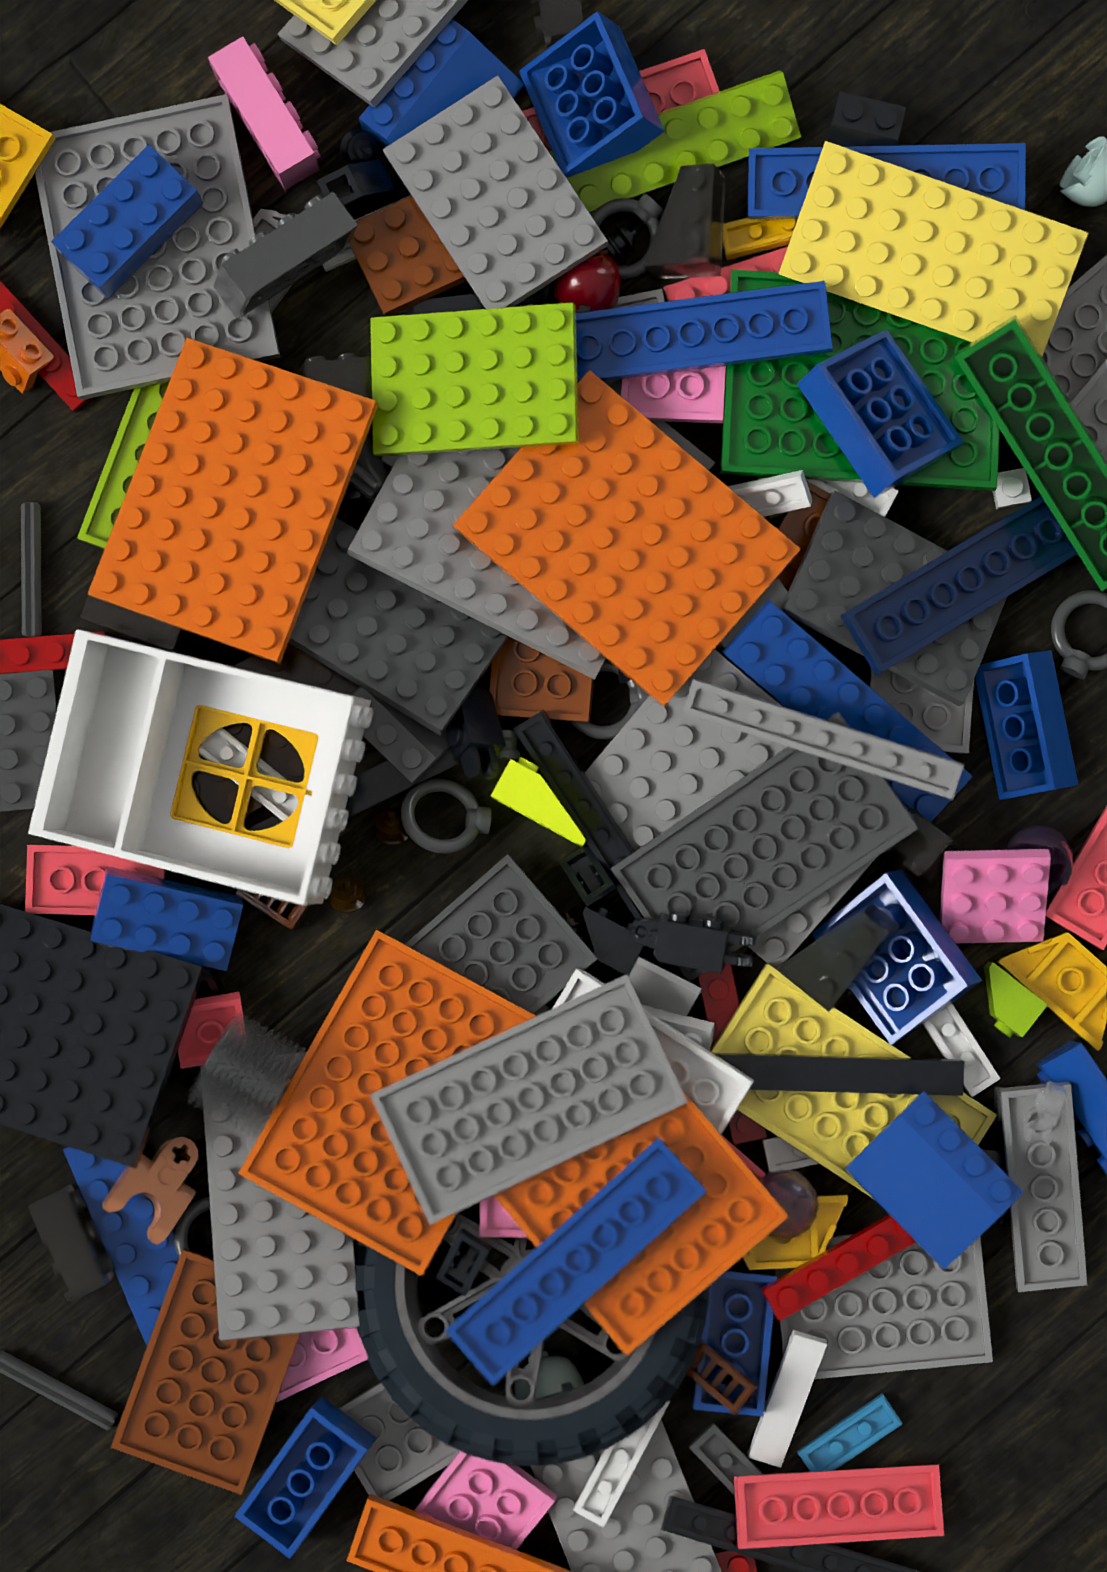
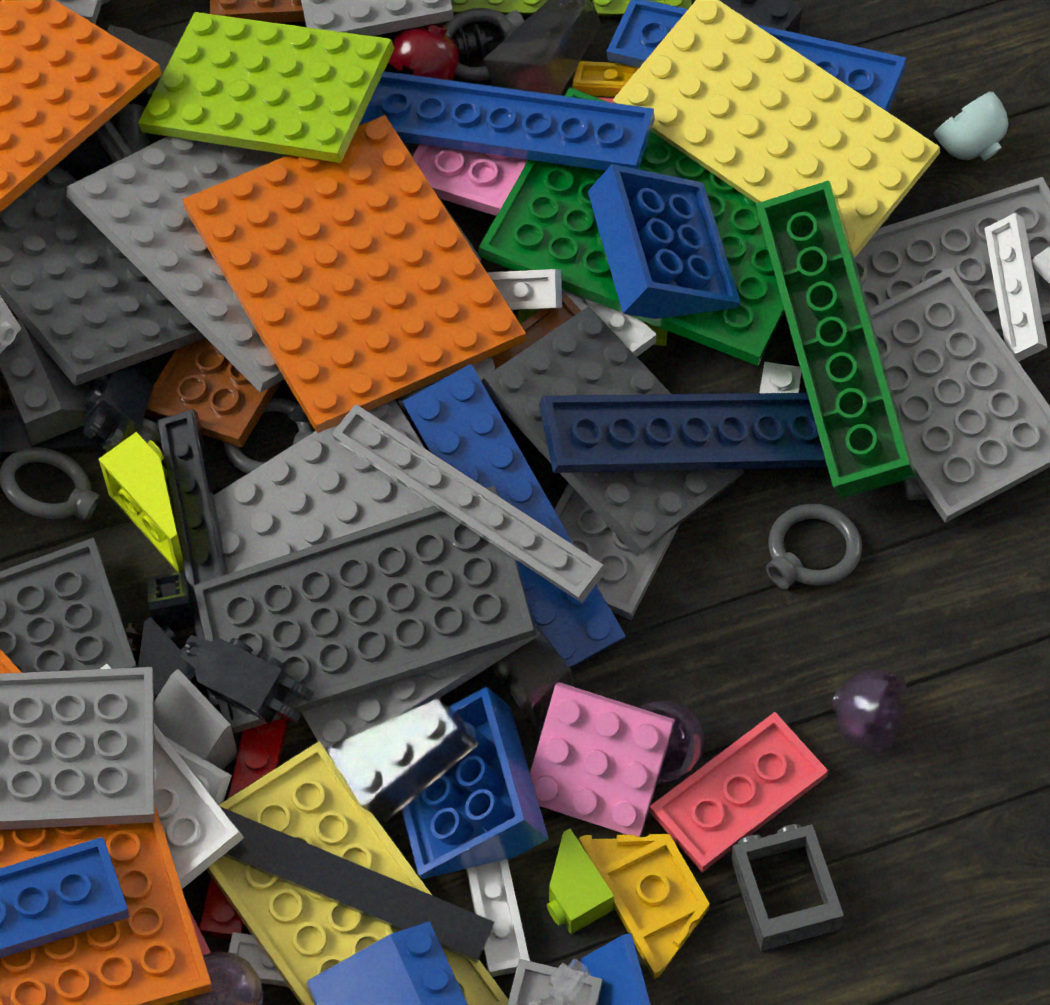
camera: 20 degrees right, 25 degrees down
blue slope [975,650,1079,800] -> none

